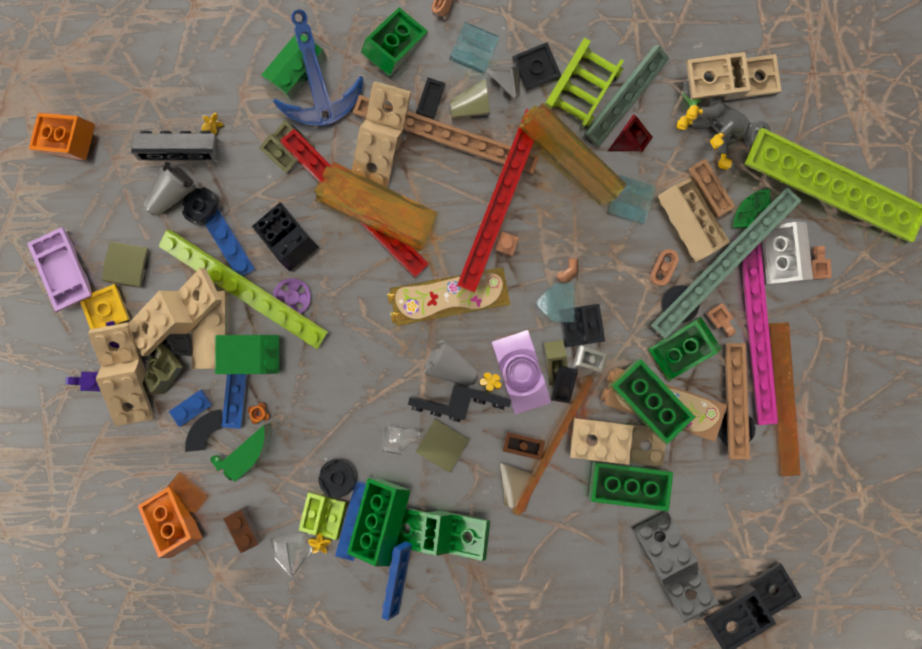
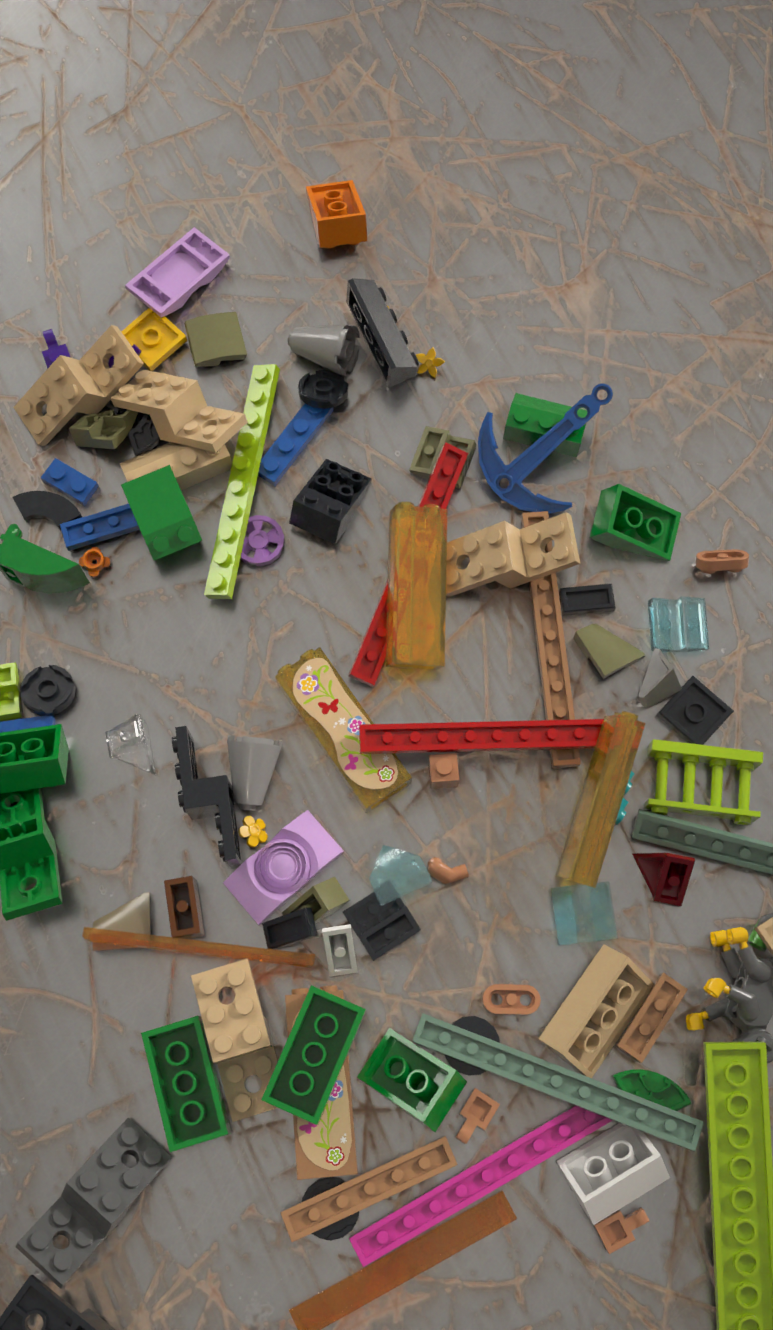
camera: 70 degrees right, 15 degrees down
olive slope [416,419,470,473] -> none

